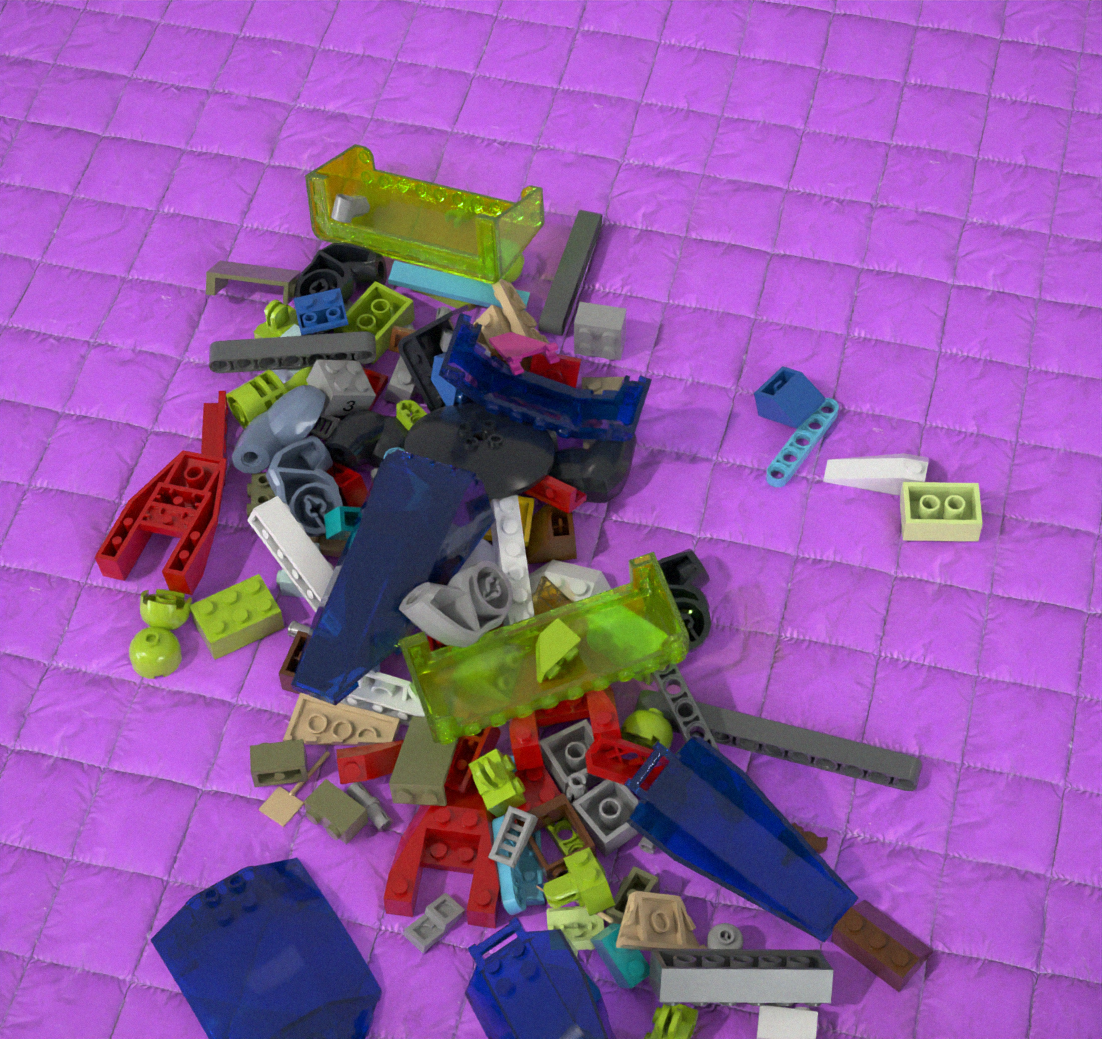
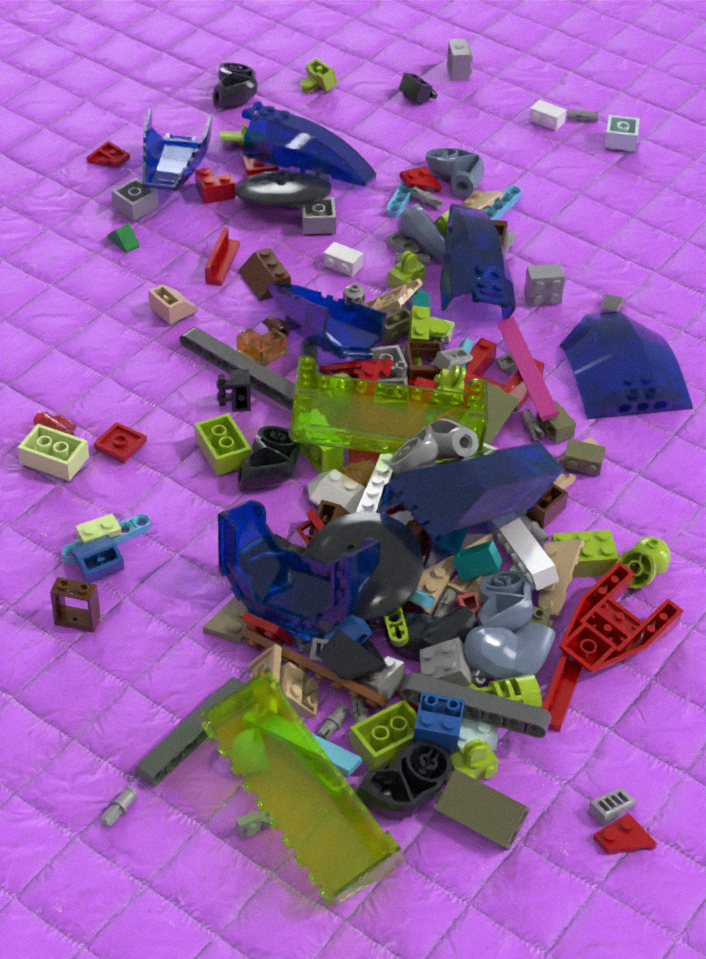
camera: 160 degrees left, 10 degrees down
light grey piece [331,194,370,223] -> none
red slope [336,740,404,784] -> none
dark pink flag [489,332,560,375] -> none
lime slope [536,618,581,683] -> none
light grey brick [574,302,627,361] -> none
brick [649,948,834,1006] -> none
white wedge [823,453,929,495] -> none
none -> clear red piece [33,411,76,436]
none -> reddish brown window [50,577,101,633]
none -> yellowish green bracket [75,514,122,544]
none -> red plate [94,422,147,463]
none -> light grey axle [100,787,137,827]
none -> slope [148,284,198,324]
none -> lime brick [194,413,252,476]
none -> red fence [205,227,240,286]
none -> black brick [216,369,251,412]
none -> clear yellow brick [236,328,287,367]
none -> dark pink tile [497,317,559,422]
none -> tan wing [538,539,585,618]
none -> light grey slope [588,787,637,826]
none -> red wing [593,813,657,855]

